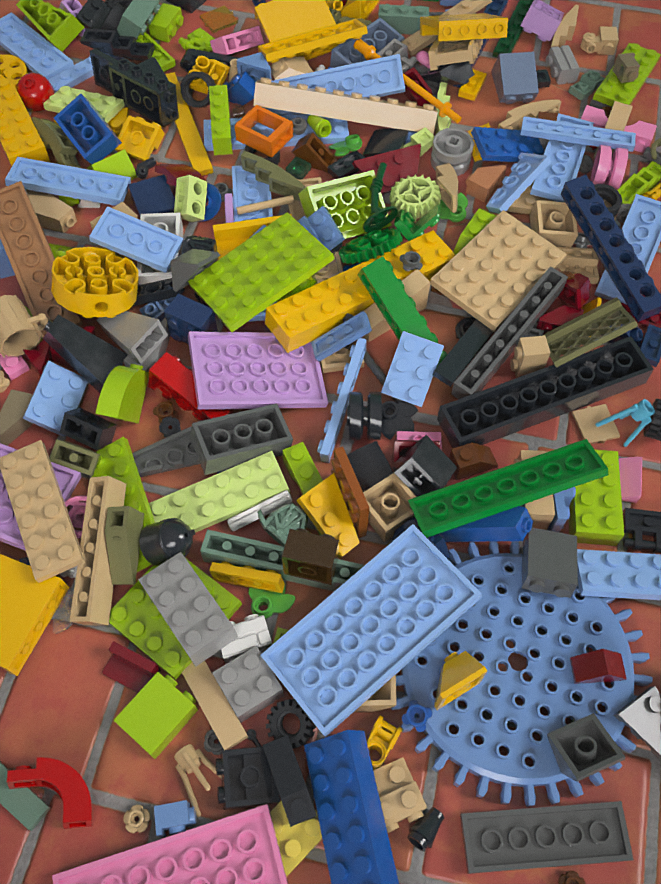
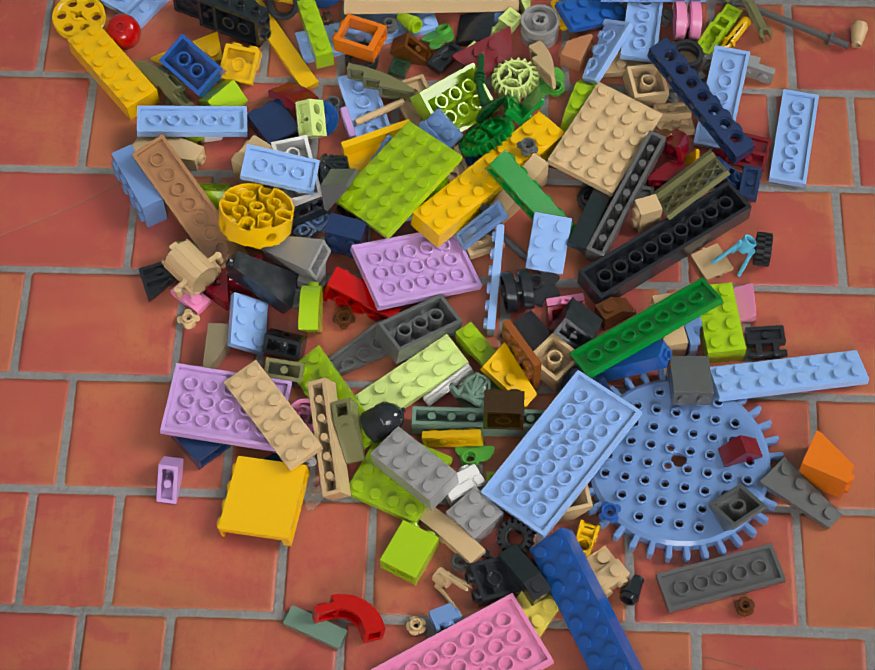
camera: 10 degrees left, 0 degrees up
yellowish green plate [43,86,125,123] -> none
dark red panel [102,641,160,693] -> none
black arm [136,157,157,179] -> none
black plate [159,417,181,438] -> none
yellow slope [434,651,488,710] -> none

